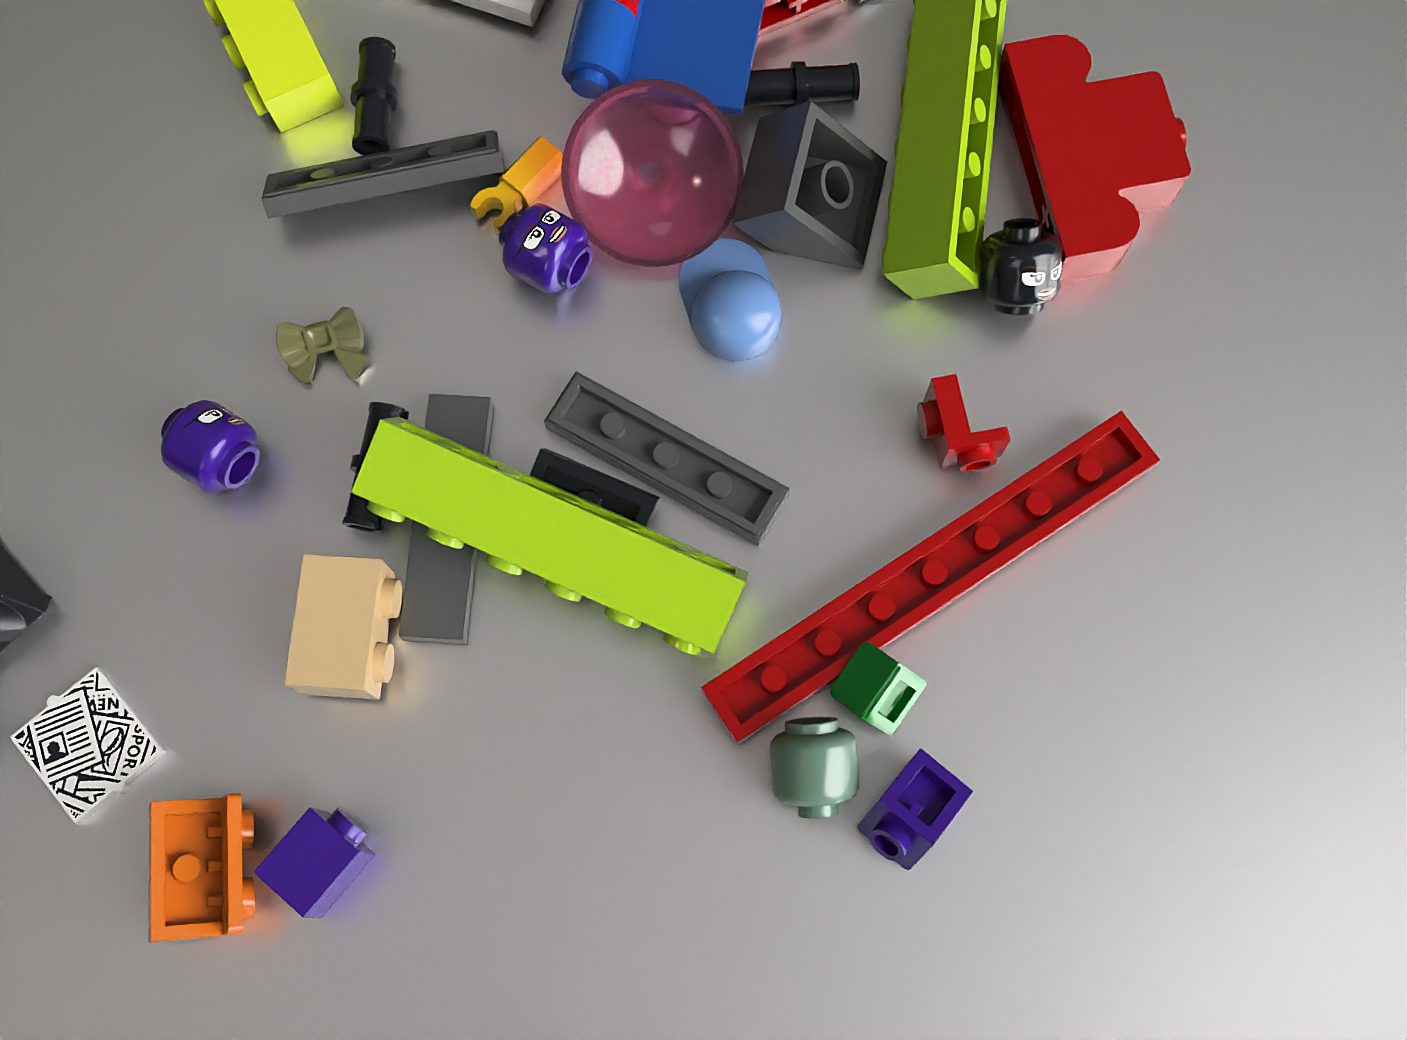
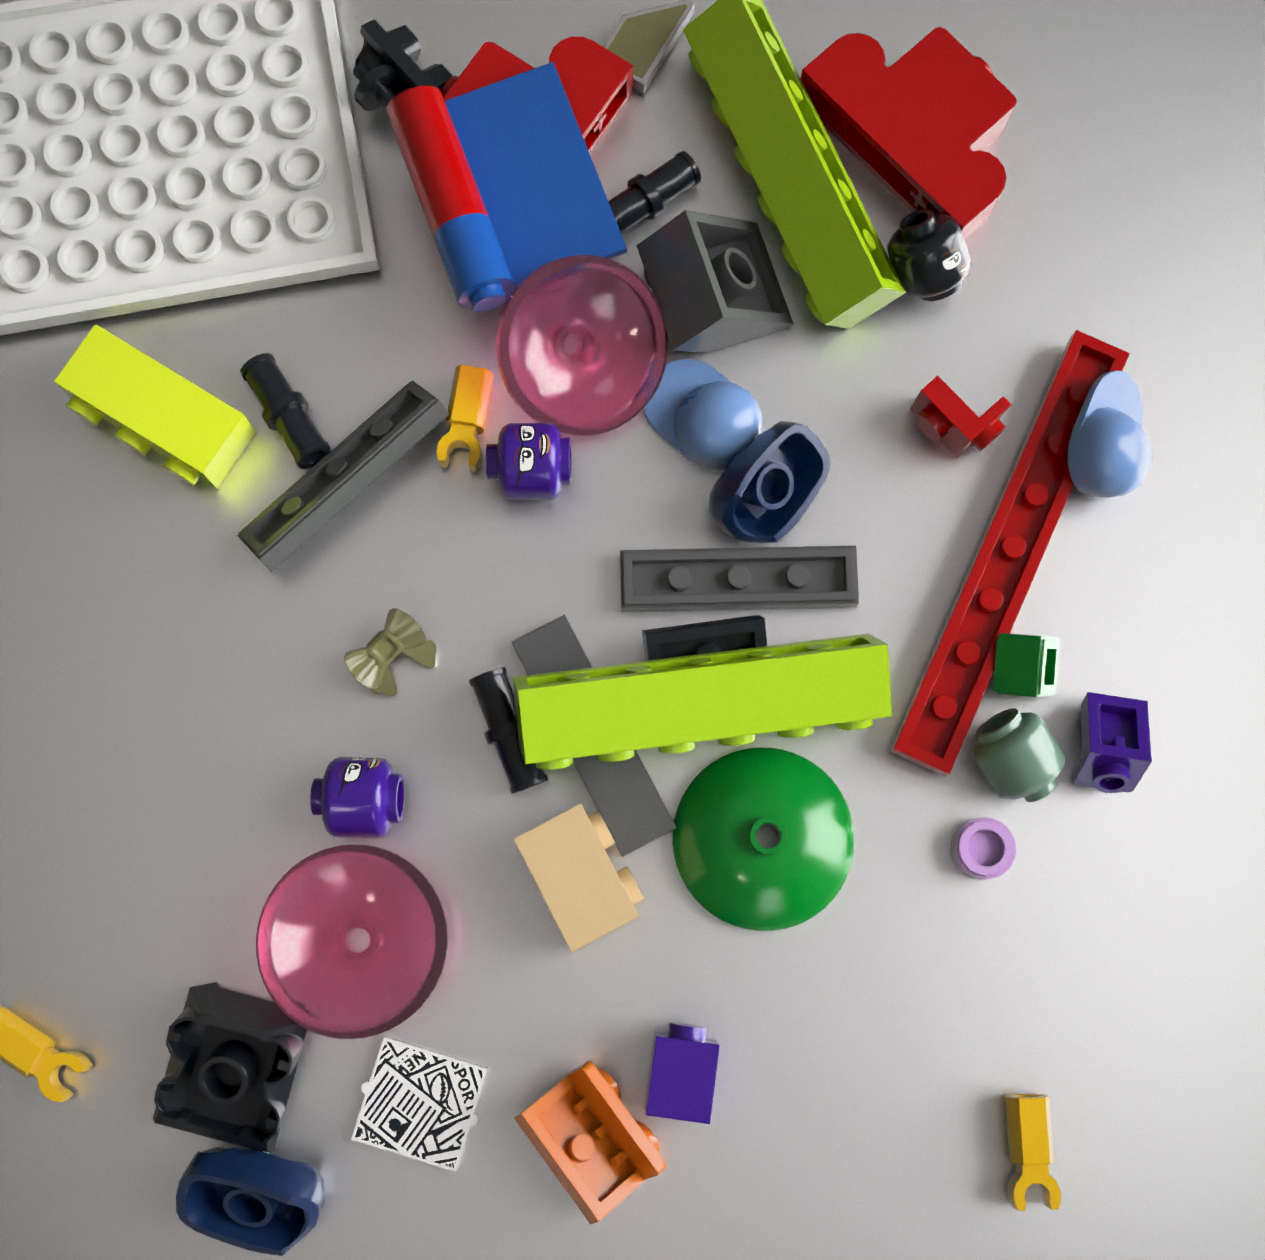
camera: 40 degrees left, 5 degrees up
none -> clear pink dish [256,845,449,1039]
none -> green dish [672,747,855,931]
none -> dark blue piece [708,421,830,543]
none -> lavender tile [951,817,1016,879]
none -> medium blue cap [1068,371,1152,498]

